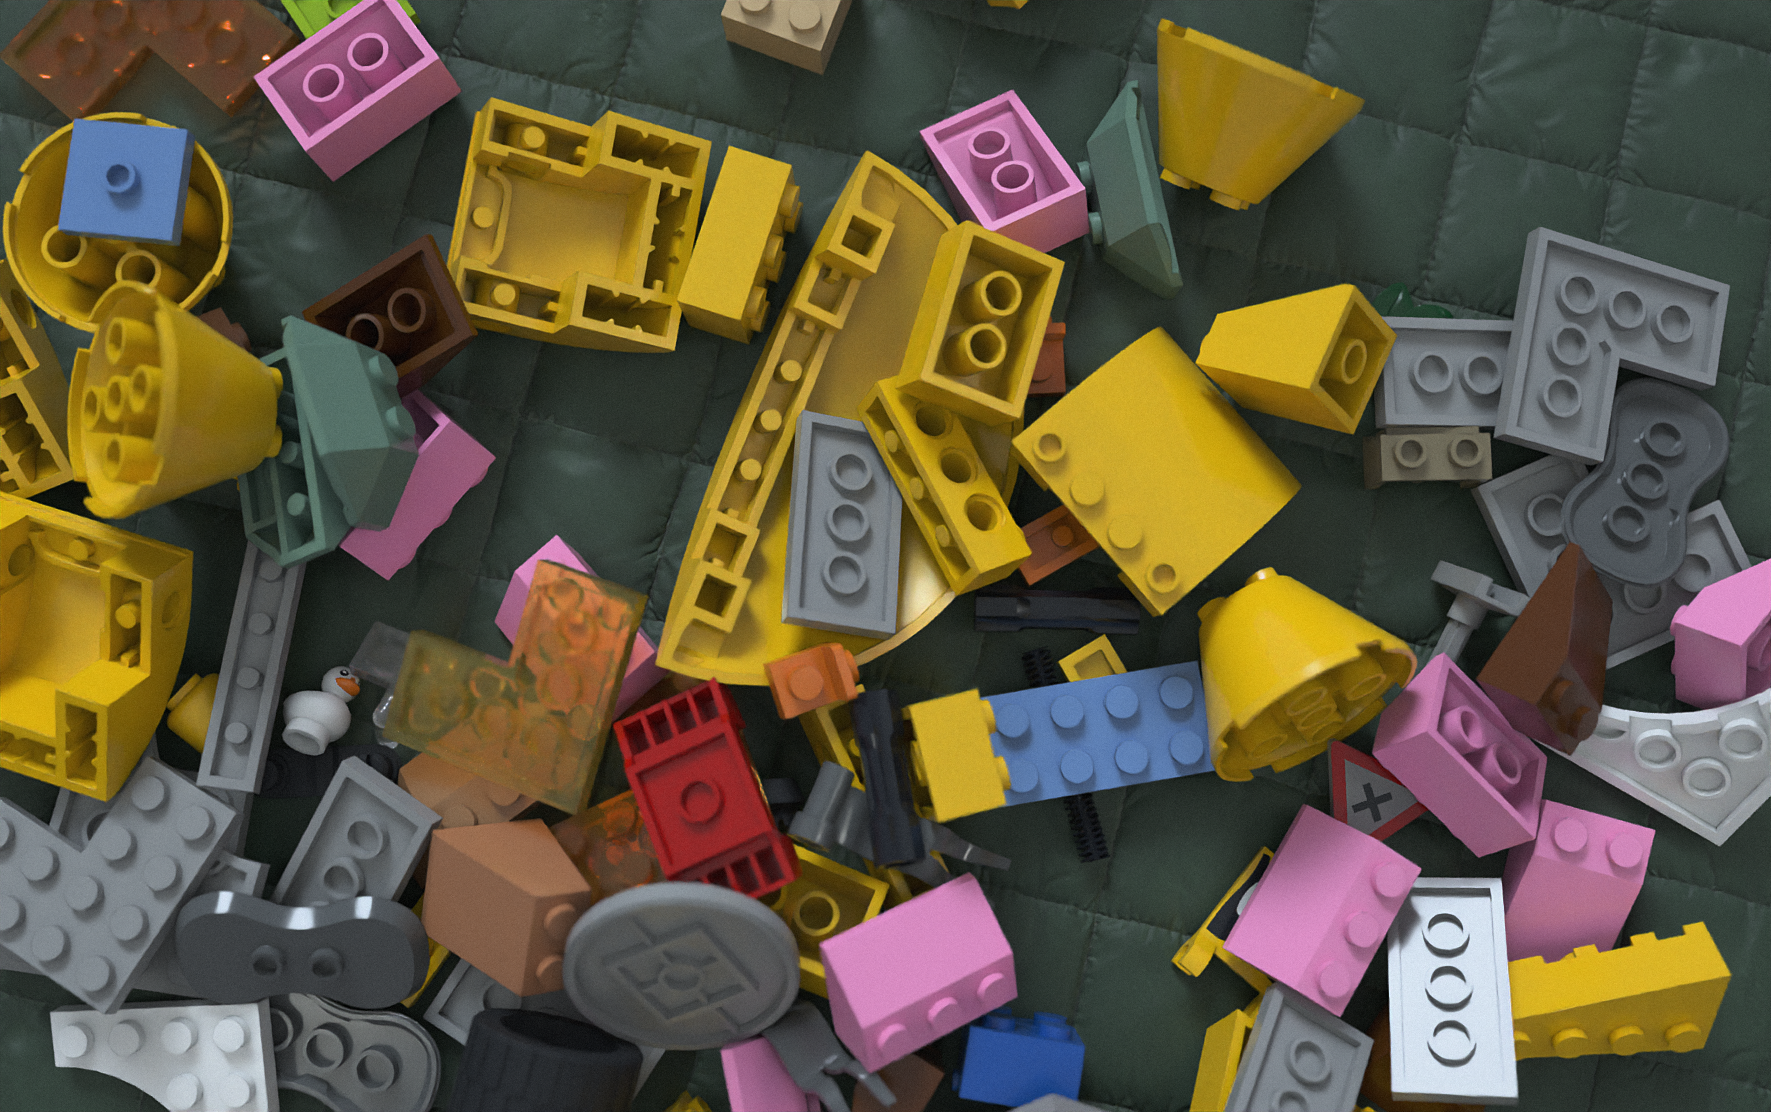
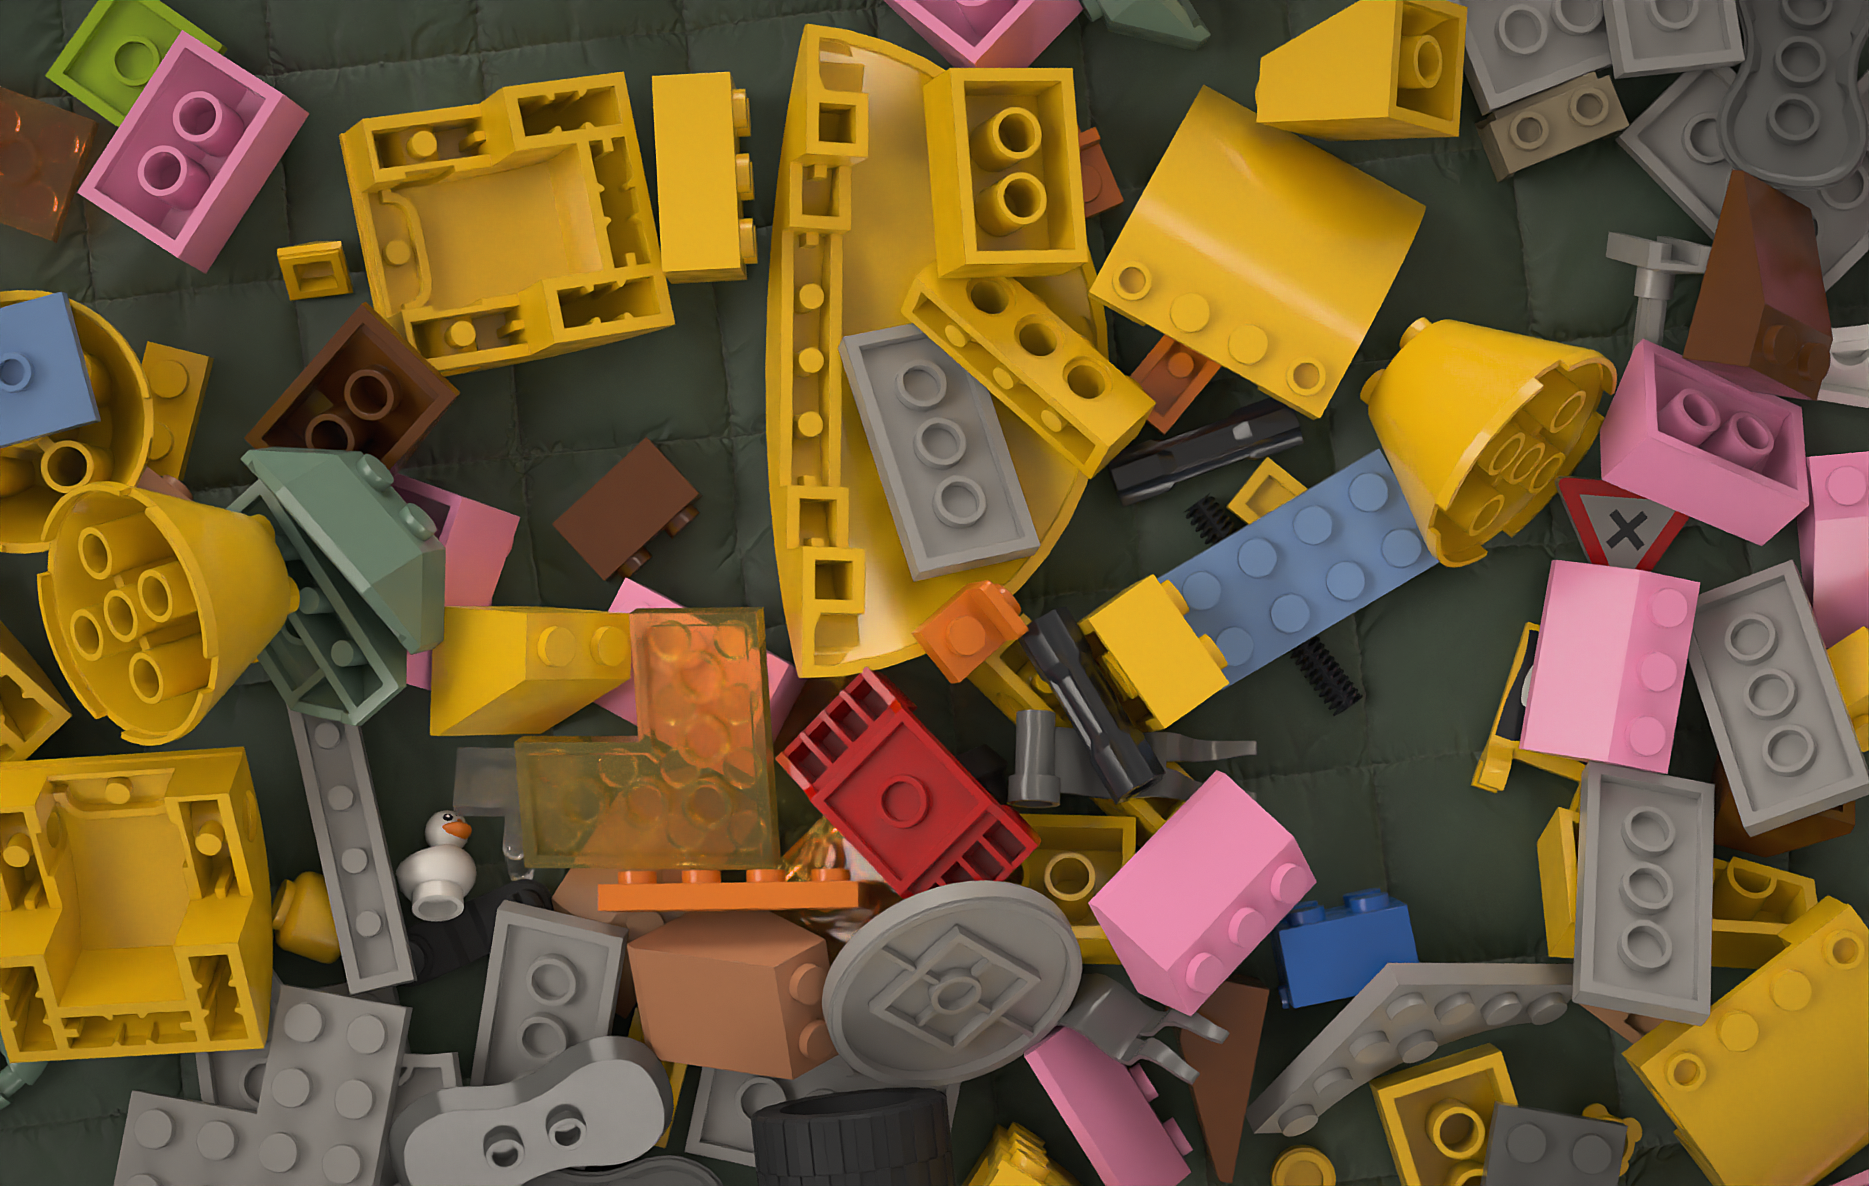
camera: 20 degrees left, 5 degrees up
none -> yellow plate [141,341,214,481]
none -> yellow slope [277,241,353,301]
none -> yellow slope [430,606,633,736]
none -> reddish brown brick [552,437,703,582]
none -> orange plate [598,868,869,913]

